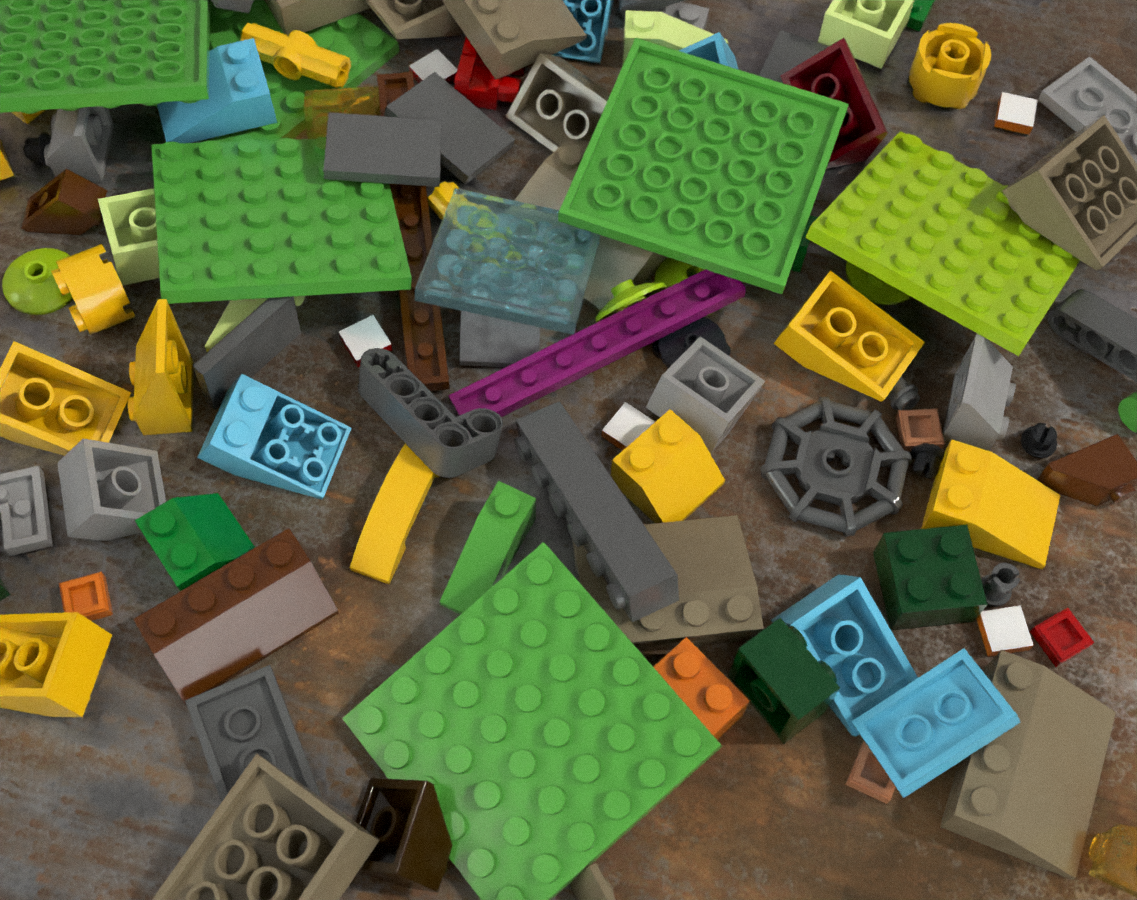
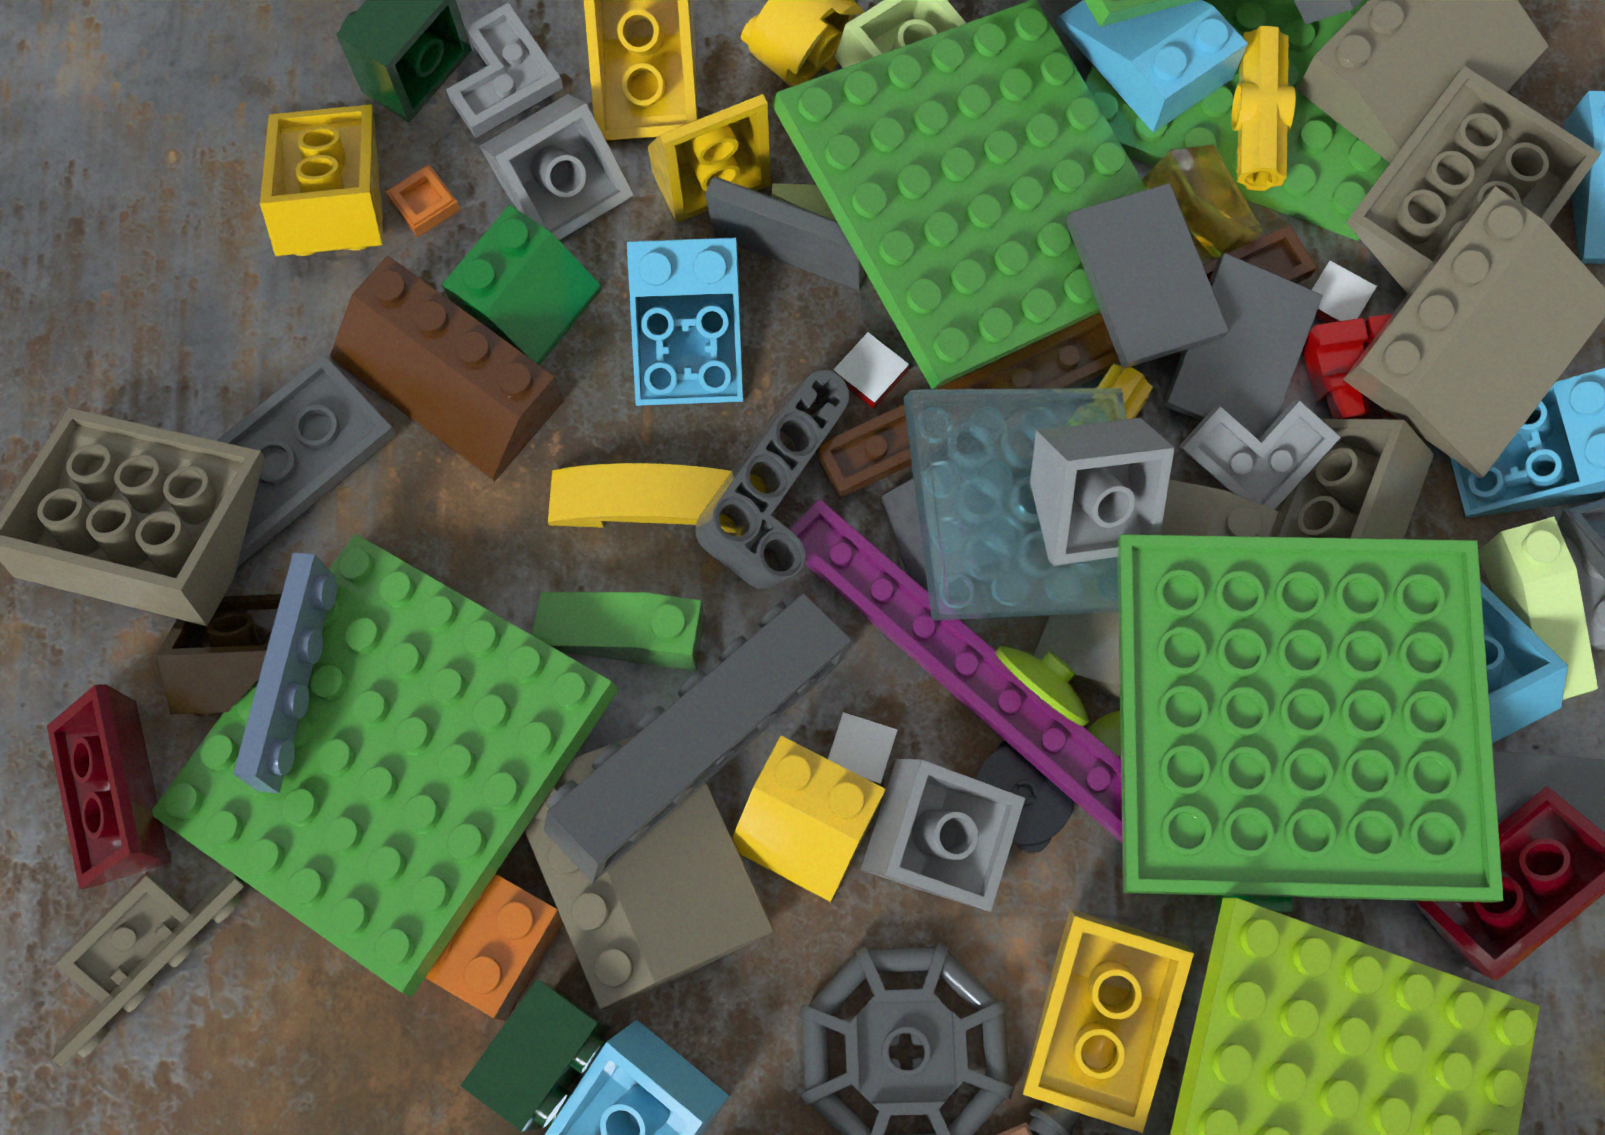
camera: 75 degrees right, 10 degrees up
none -> sand blue plate [233,552,337,794]
none -> light grey slope [1030,418,1175,566]
none -> light grey plate [1179,400,1341,510]

